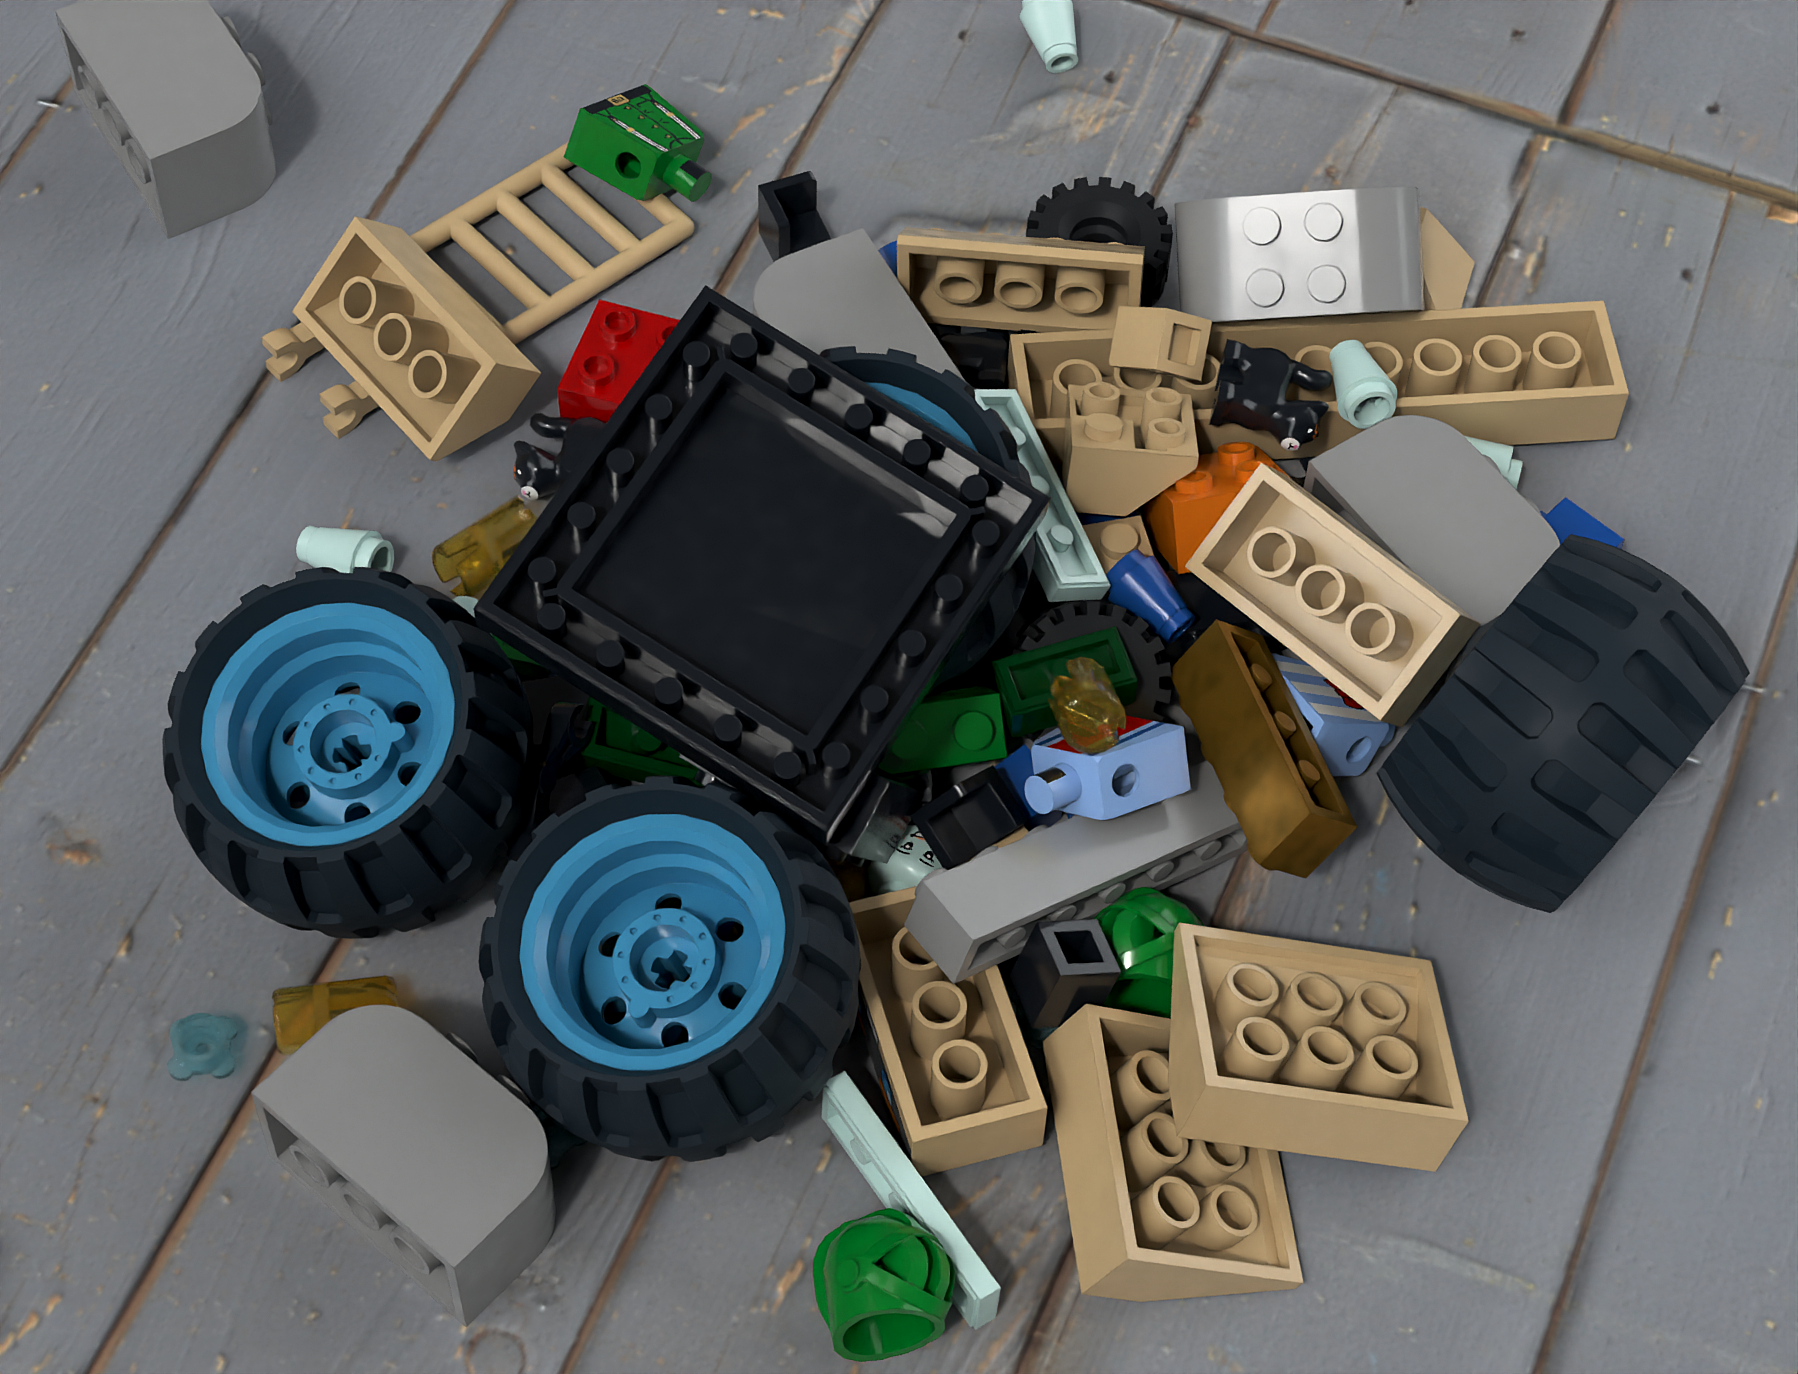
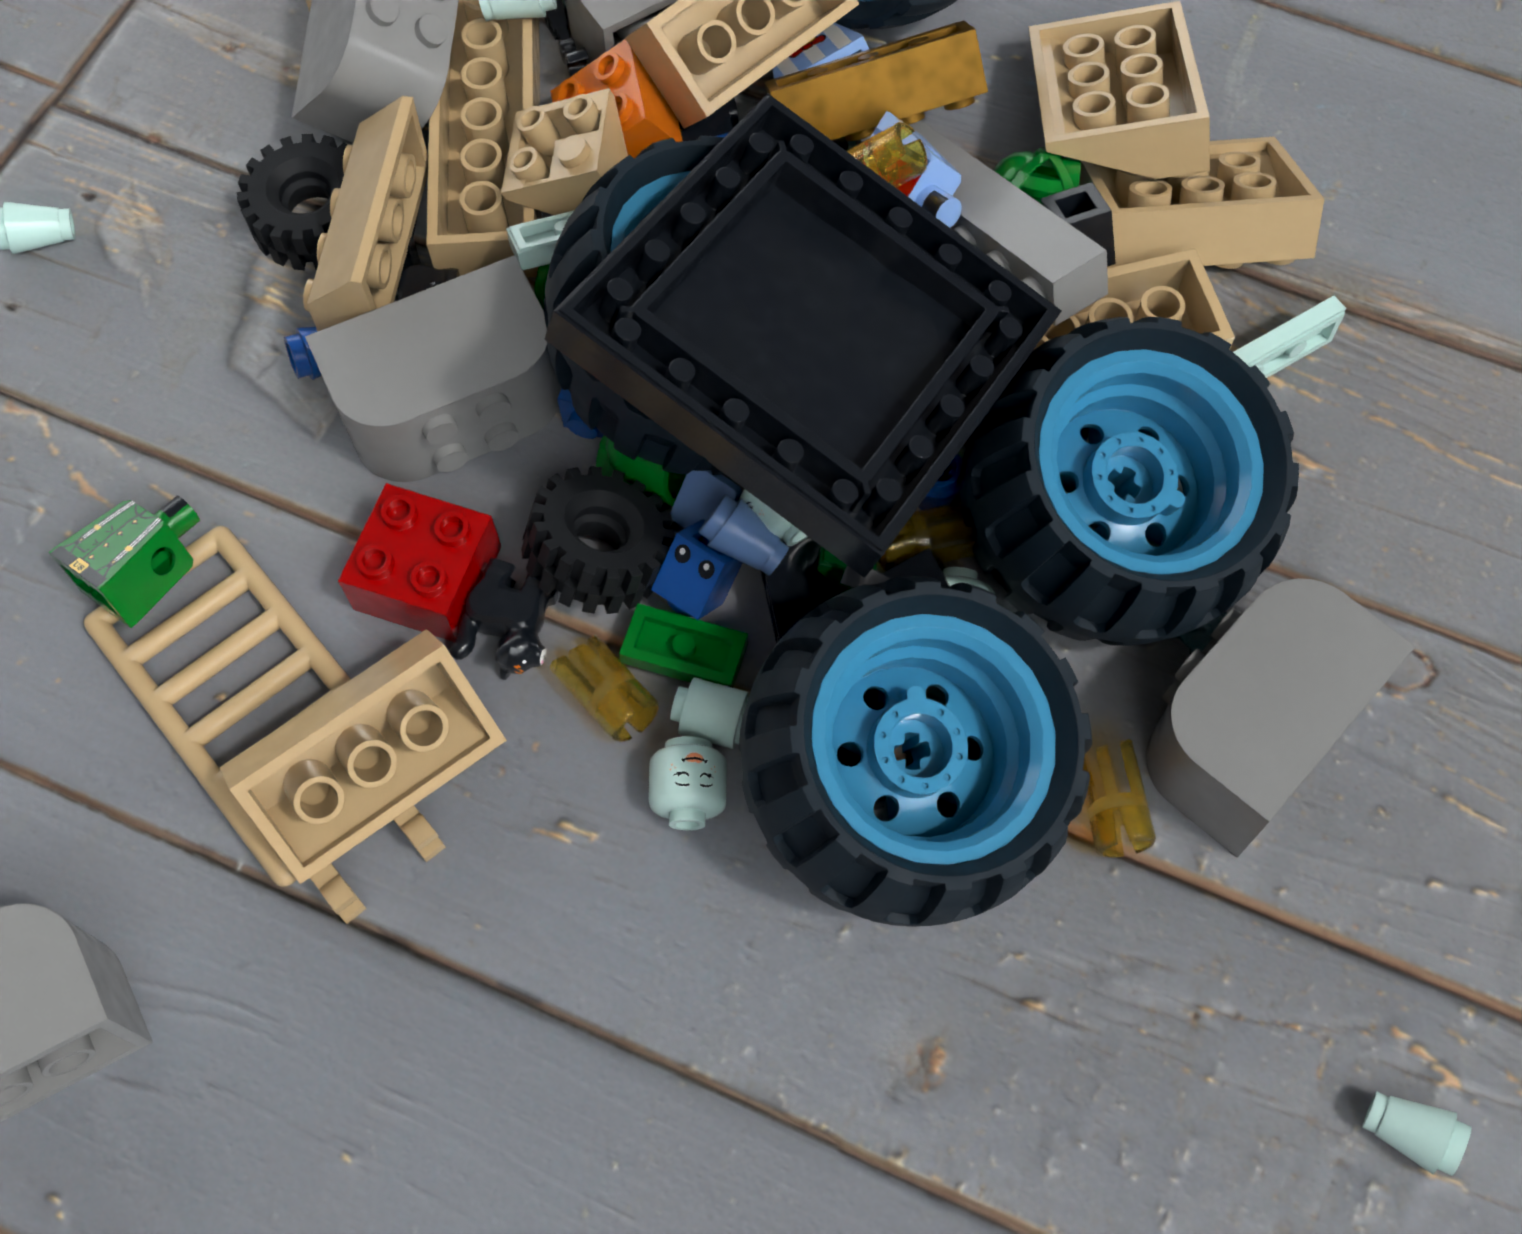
camera: 85 degrees left, 10 degrees up
clear light blue plate [167,1013,238,1081] -> none
light aqua cone [296,526,394,573] -> none
black panel [758,171,831,262] -> none
green helmet [813,1208,955,1362] -> none
tan panel [1109,306,1212,381] -> none
black animal [1209,339,1332,451] -> none

